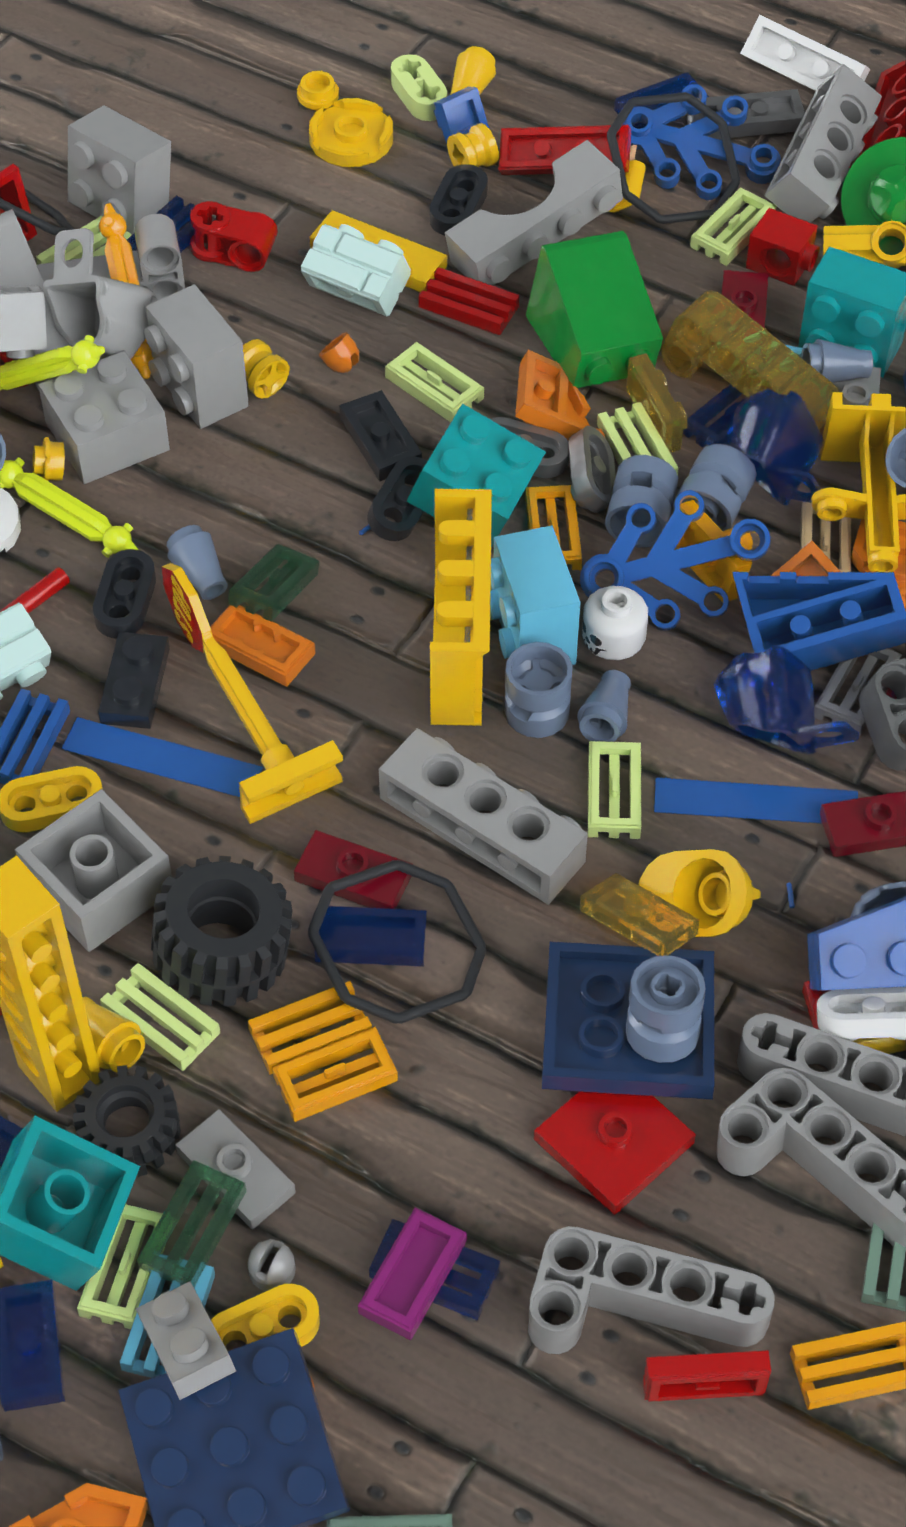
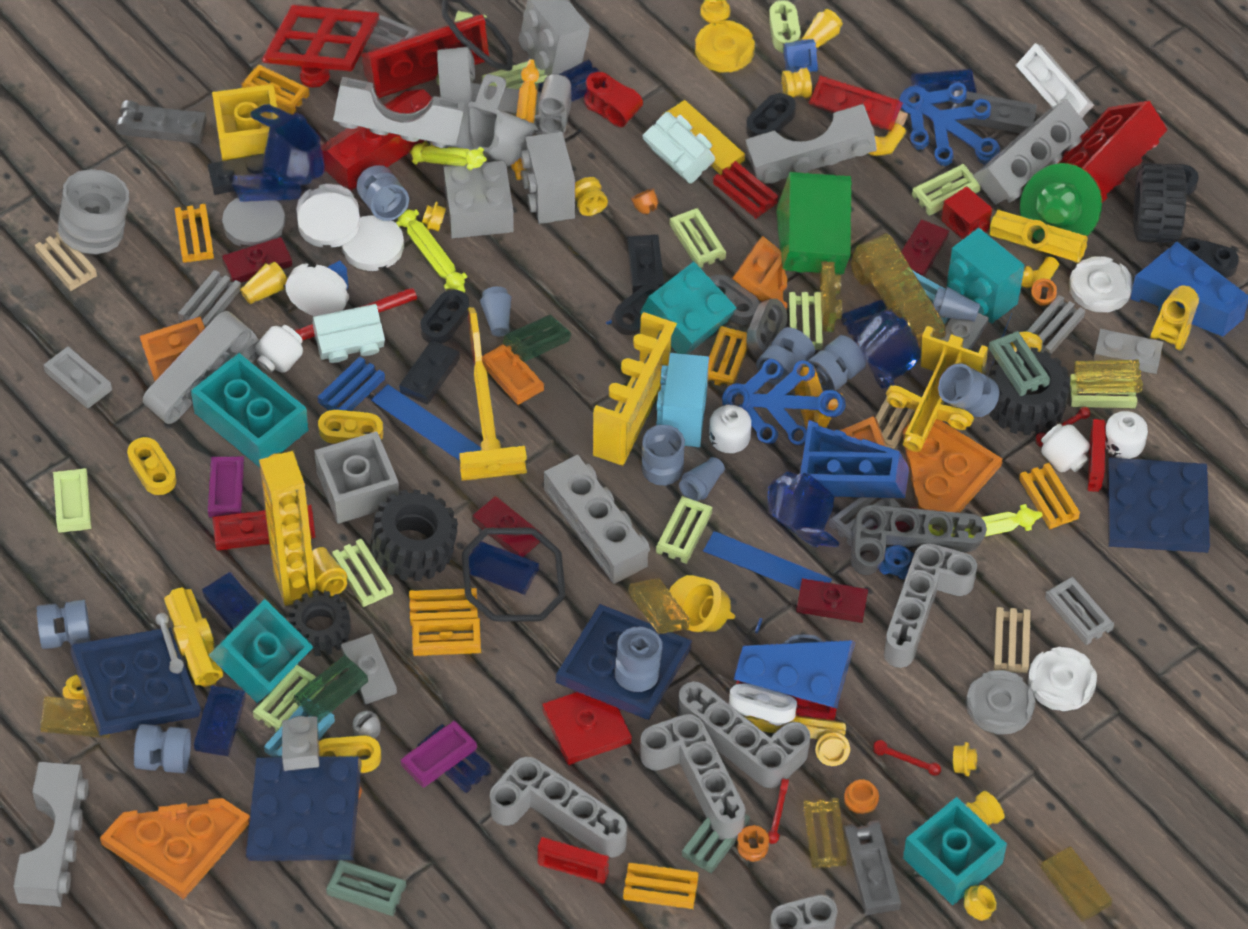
camera: 20 degrees right, 0 degrees up
black piece [607,92,740,224] -> none

